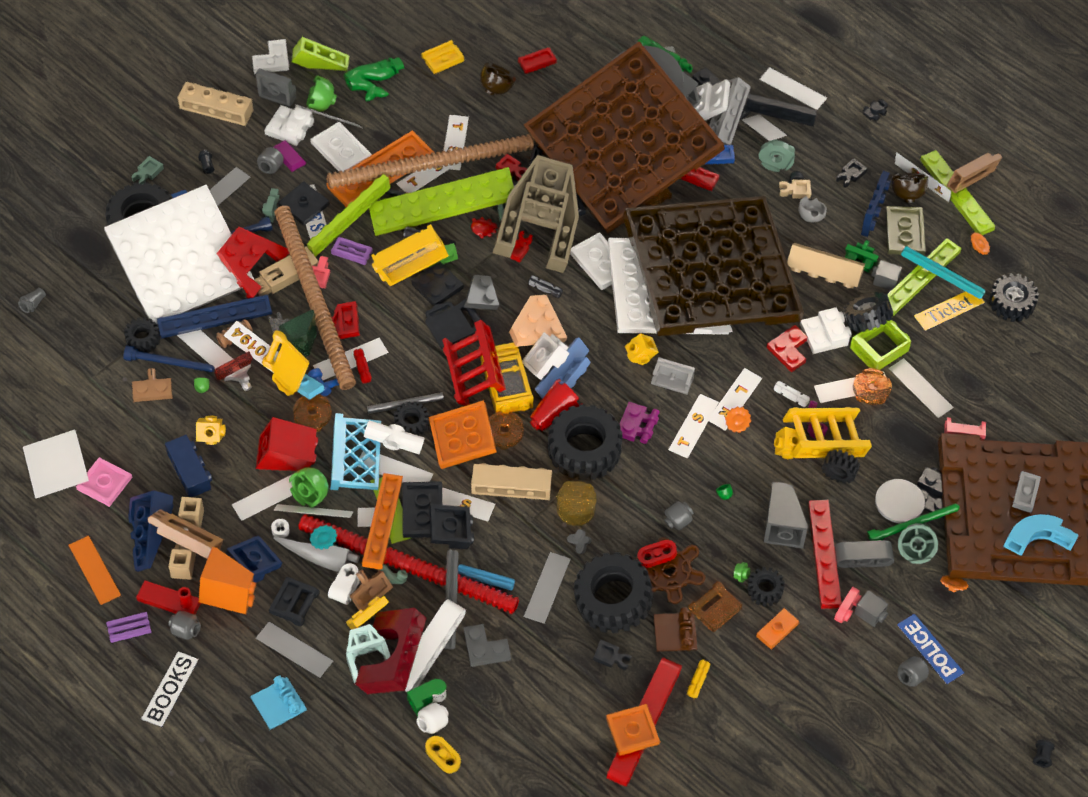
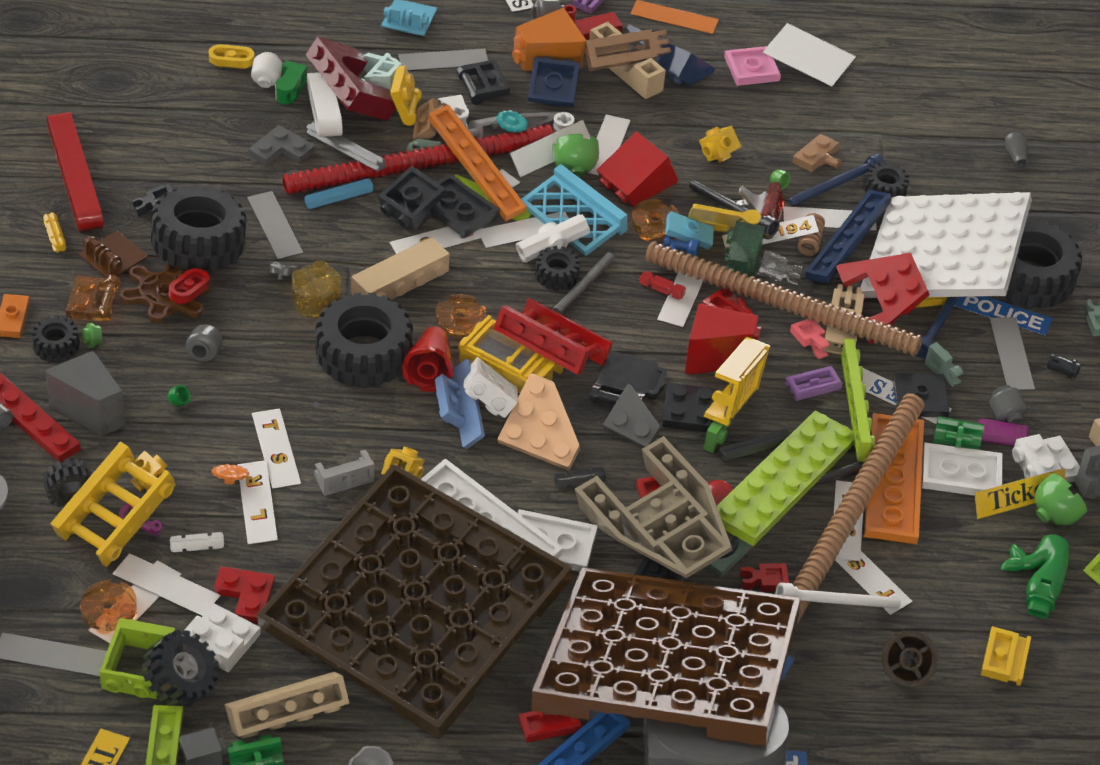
camera: 135 degrees right, 10 degrees down
dark blue brick [165,435,212,498] -> none
orange plate [429,400,497,469] -> none
red plate [518,47,557,74] -> none
orange plate [606,704,660,756] -> none
magenta plate [620,402,659,444] -> none
none -> white sticker [113,553,220,616]
none -> red slope [684,304,761,375]
none -> black piece [689,180,780,237]
none -> white piece [776,583,901,608]
none -> green hips [933,416,984,450]

